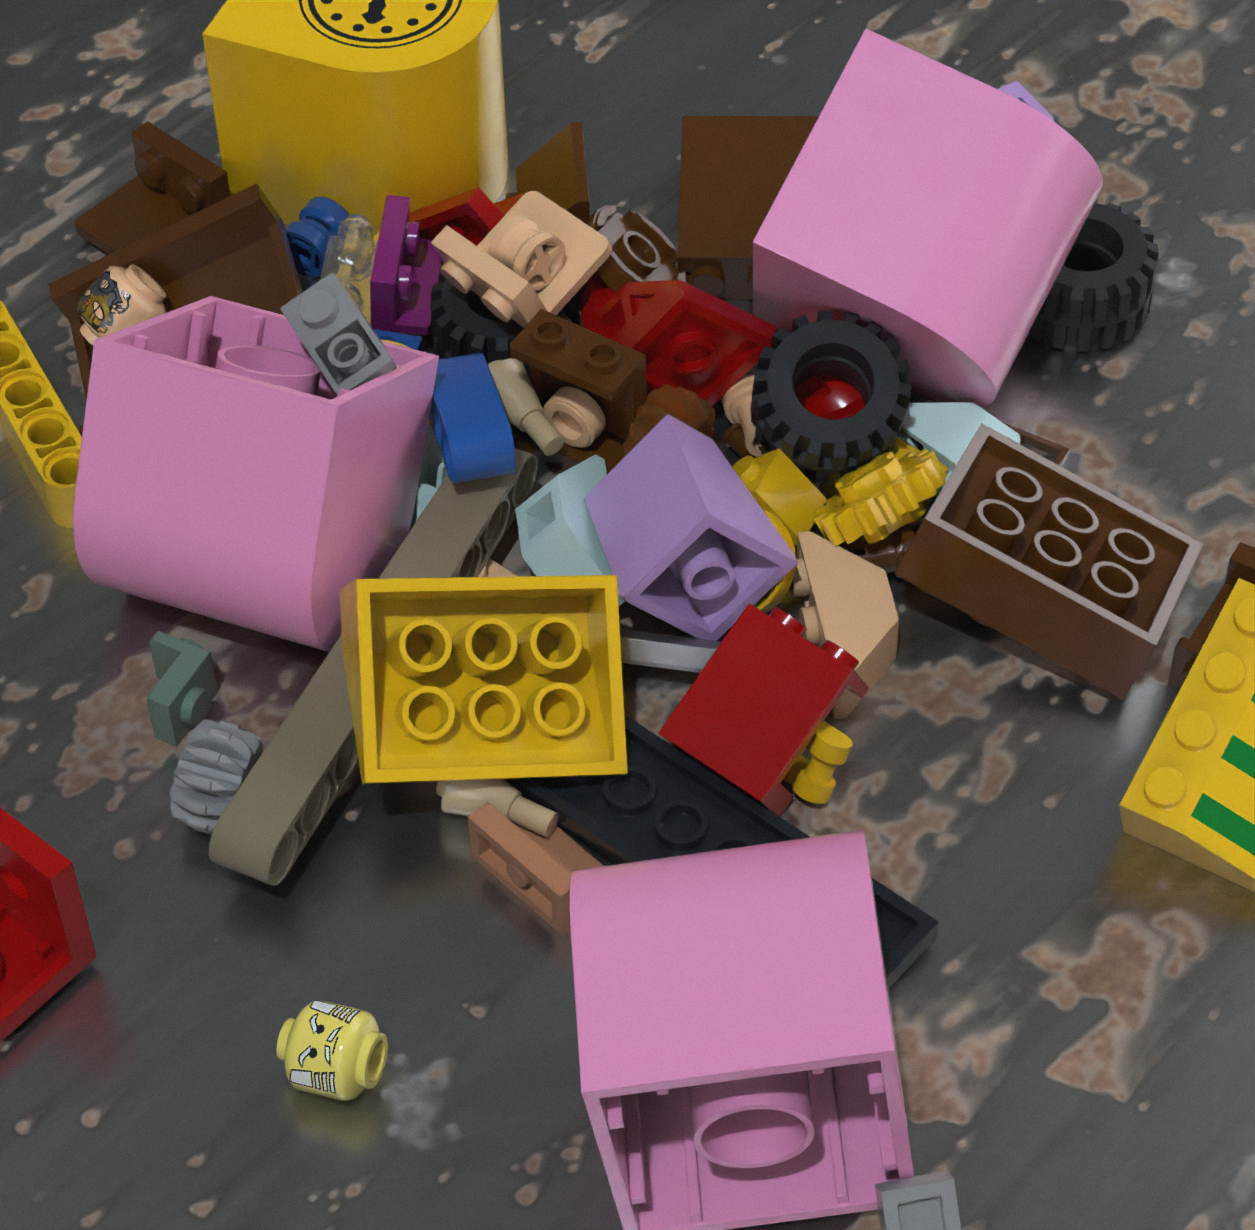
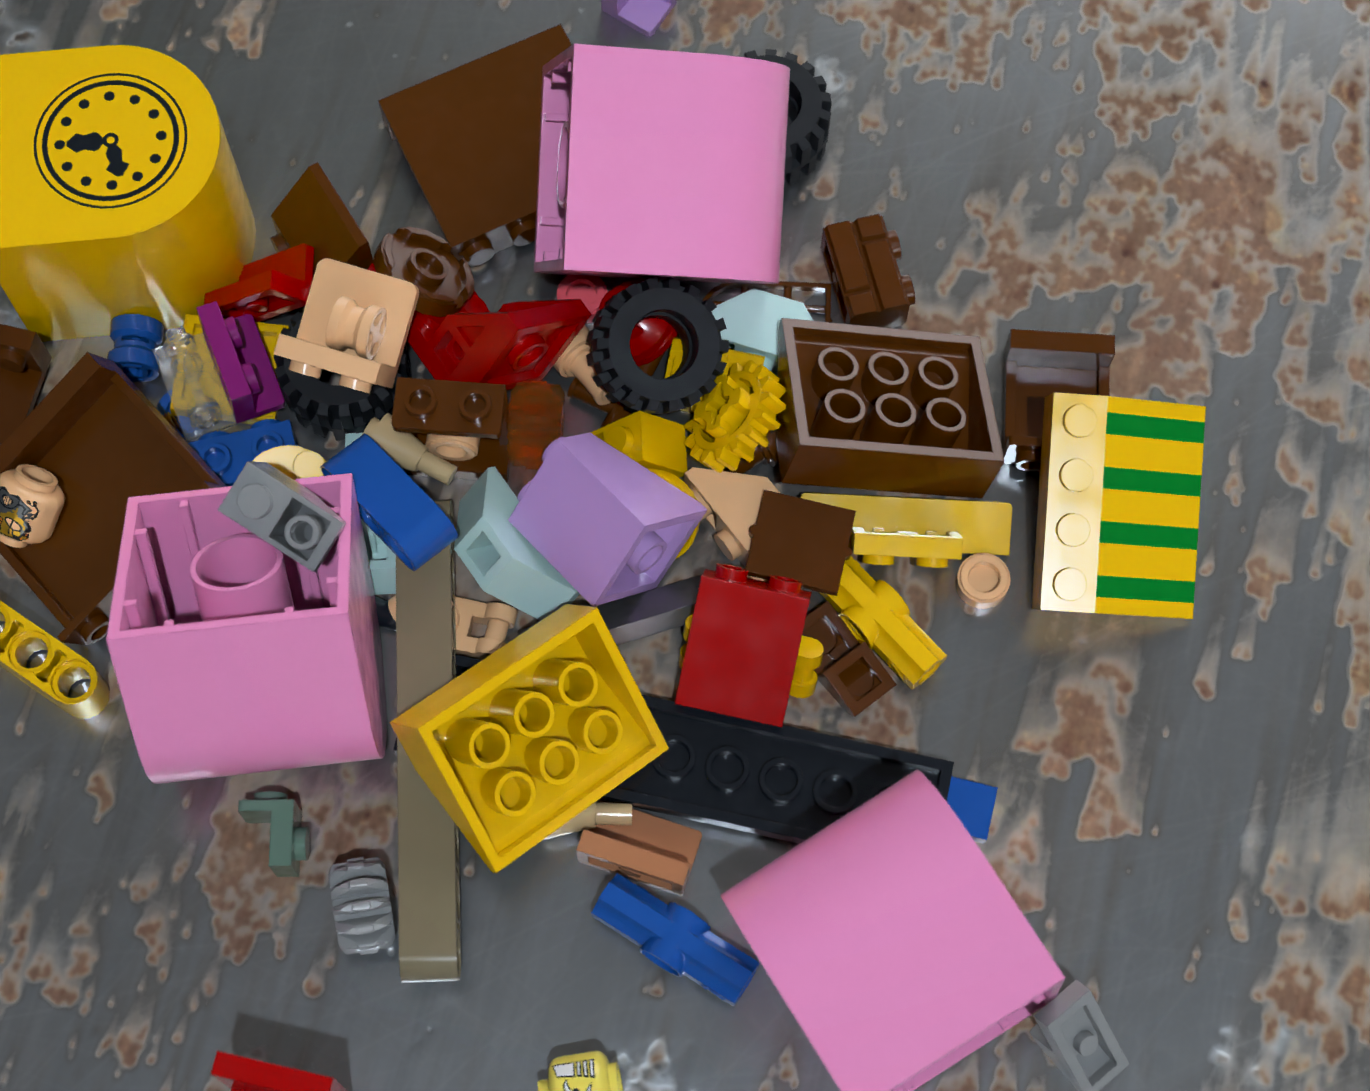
camera: 30 degrees left, 20 degrees up
none -> blue piece [591,873,760,1006]
none -> reddish brown piece [746,490,856,596]
none -> yellow bracket [800,492,1012,568]
none -> reddish brown slope [802,600,897,718]
none -> yellow piece [819,556,947,690]
none -> reddish brown brick [821,214,915,328]
none -> blue tile [947,776,998,844]
none -> light nougat tile [955,553,1011,609]

